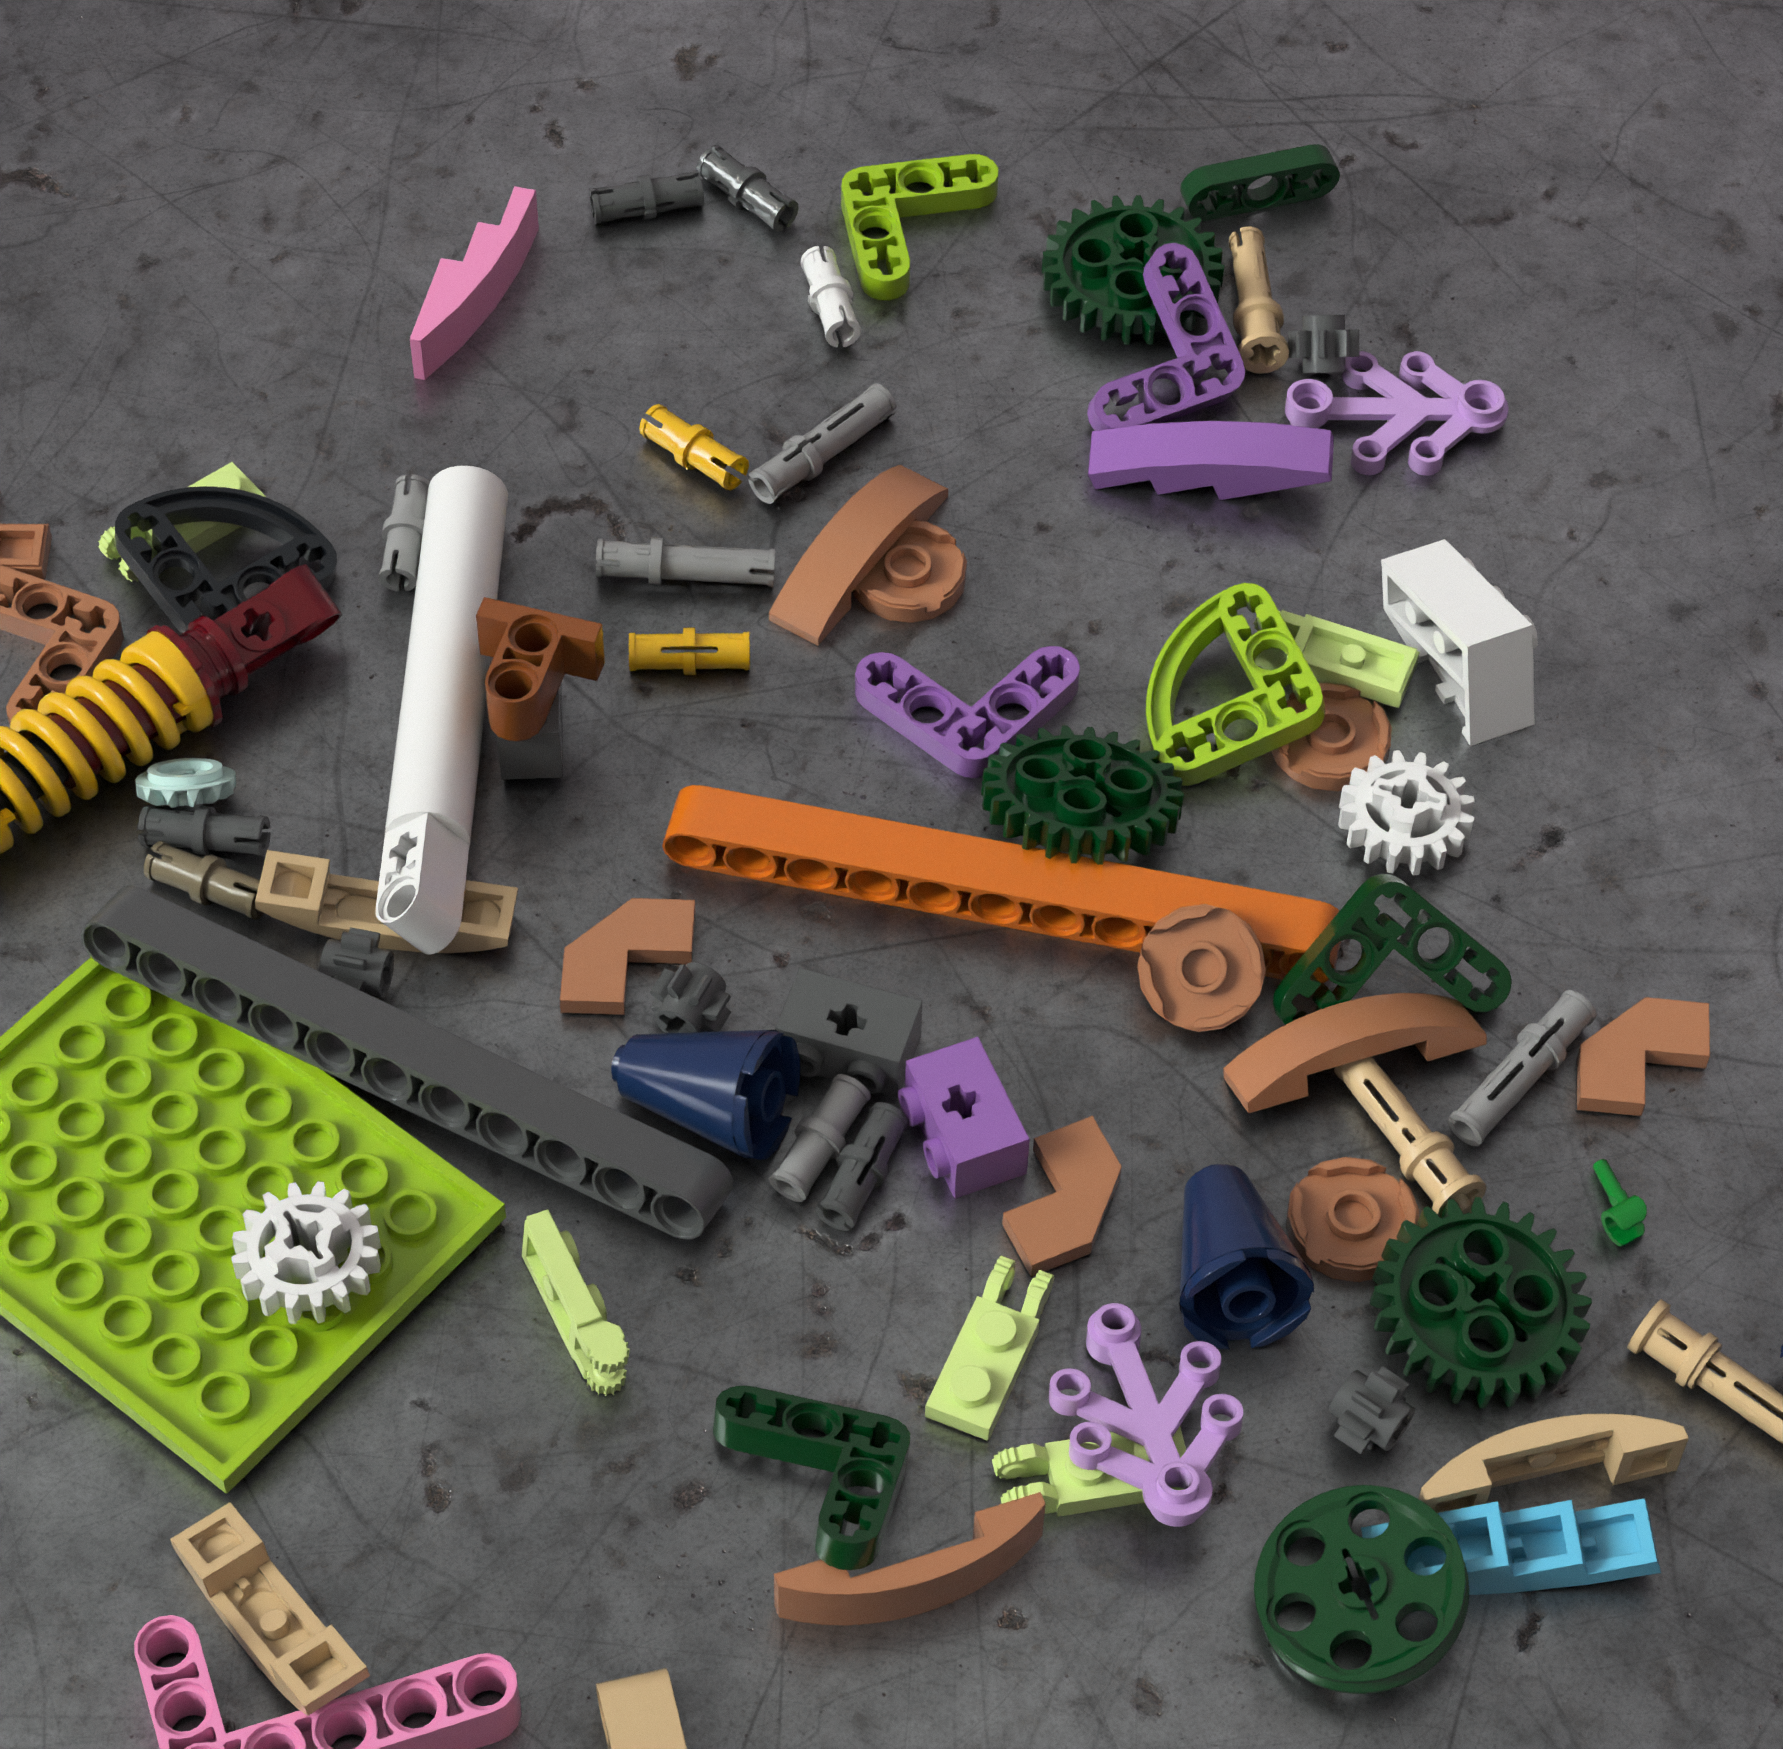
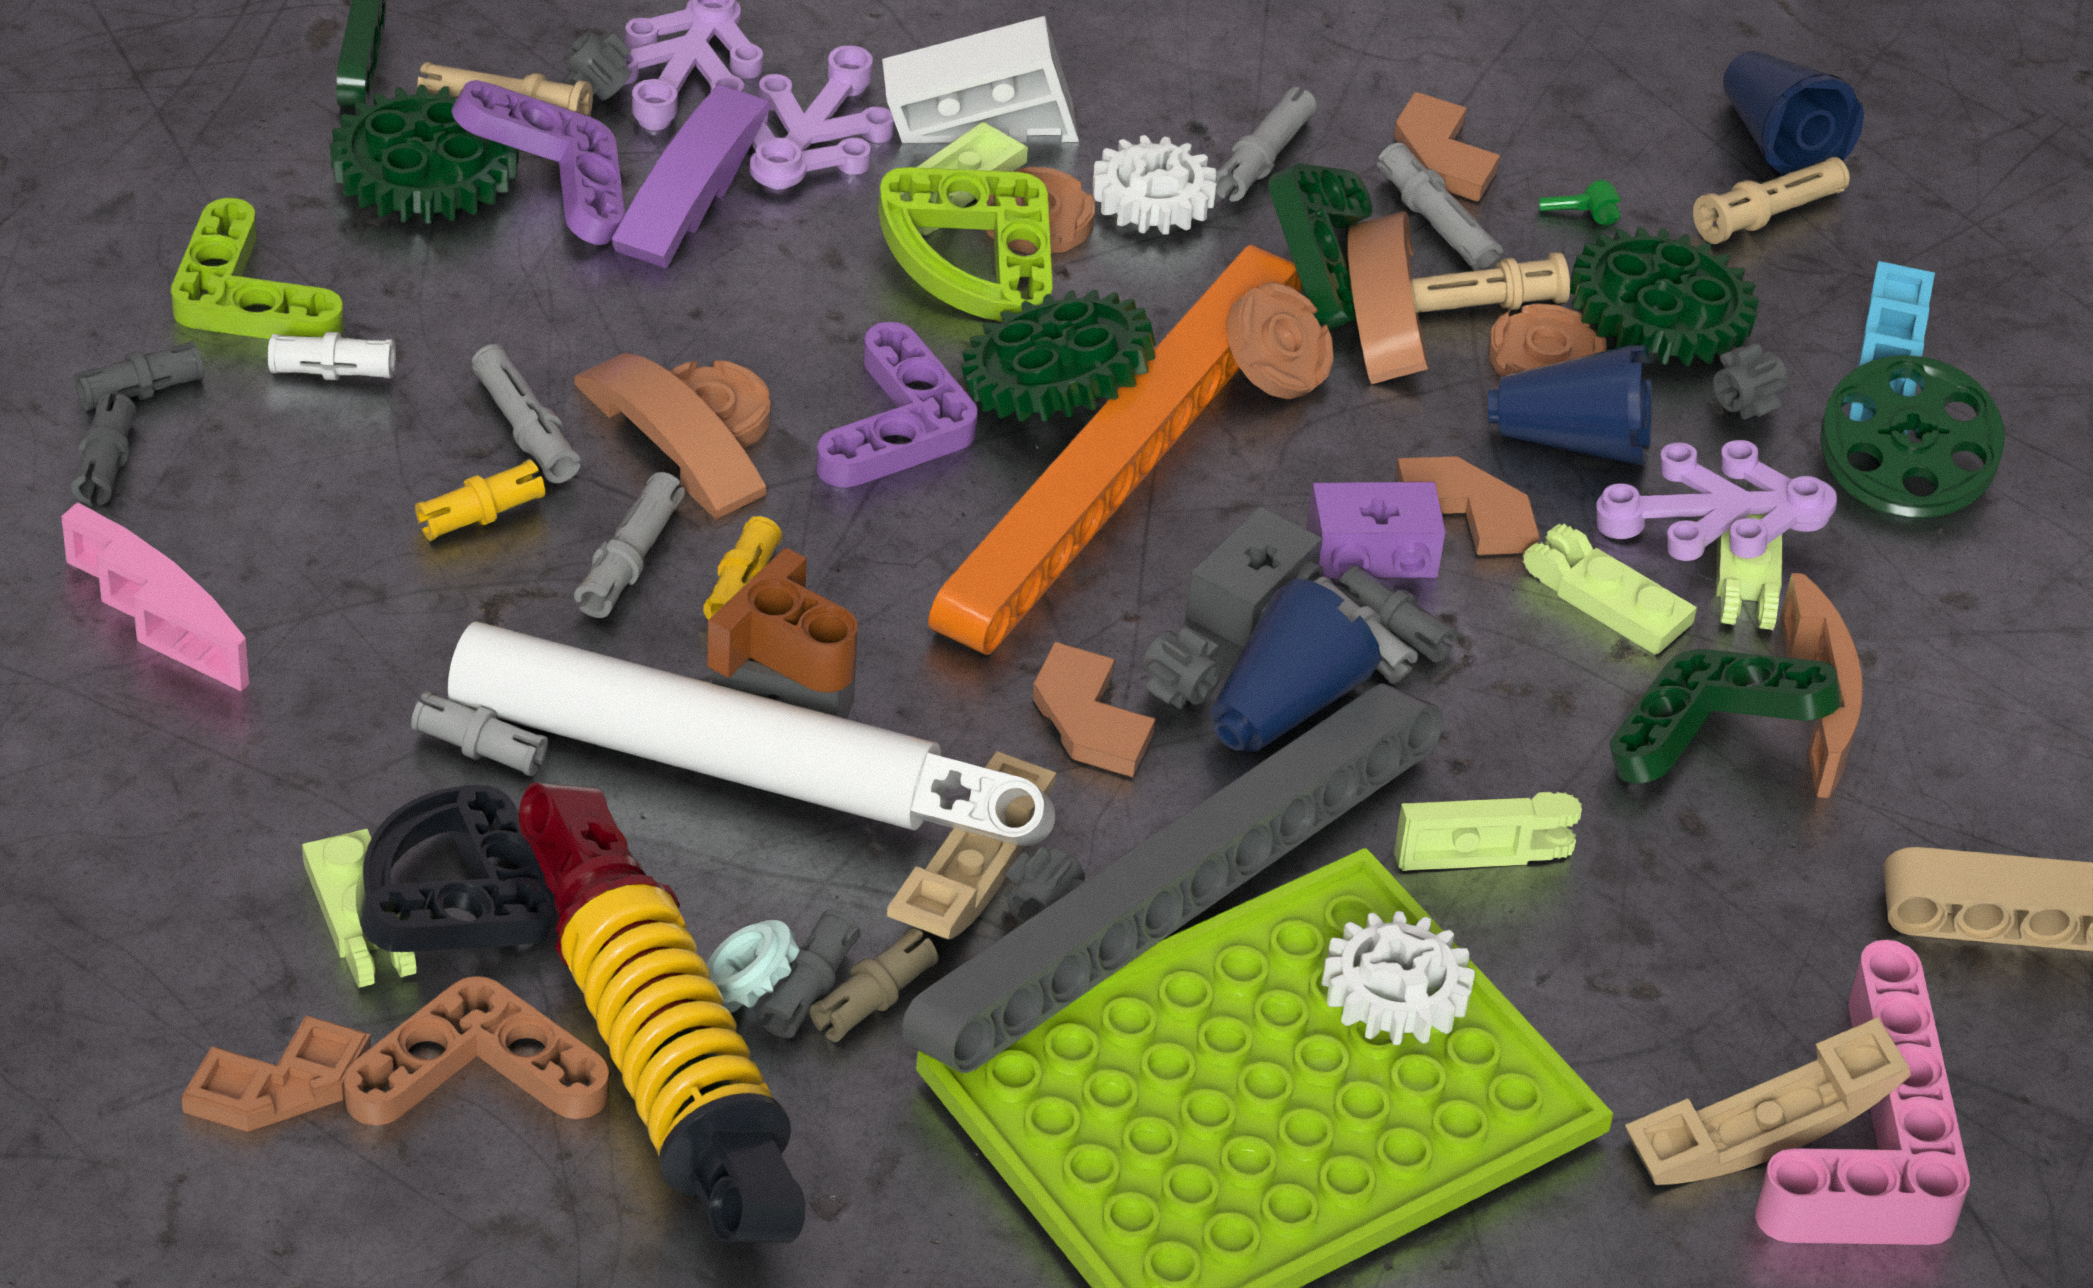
camera: 75 degrees left, 10 degrees down
tan slope [1419,1414,1689,1513] -> none
none -> lavender plant [750,45,894,190]
none -> light grey pin [1215,87,1317,202]

